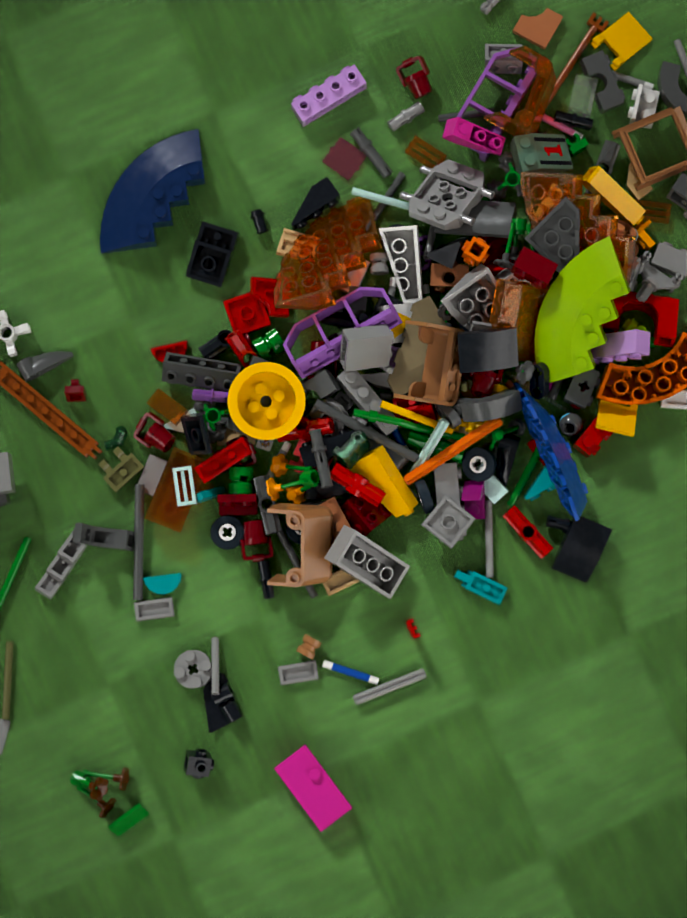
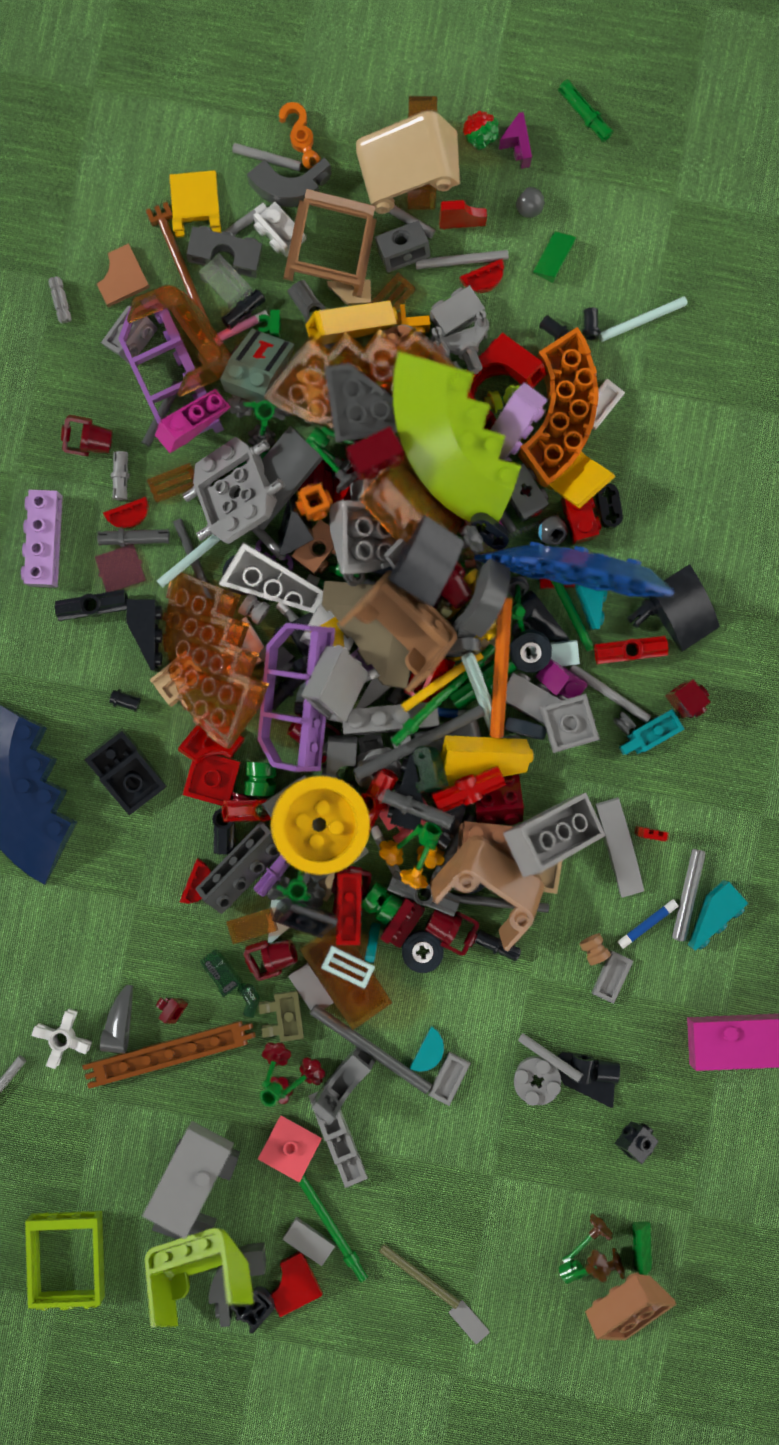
camera: 60 degrees left, 5 degrees up
none -> black piece [54,589,129,621]
none -> red tile [103,497,149,529]
none -> clear green leg [200,948,243,998]
none -> coral plate [257,1115,322,1182]
none -> dark red plant [260,1042,325,1107]
none -> nougat slope [585,1273,676,1340]
none -> light grey slope [595,797,644,898]
none -> black beam [596,483,623,529]
none -> dark grey bush [613,712,636,735]
none -> dark red brick [665,679,711,719]
none -> teal slope [688,880,748,951]

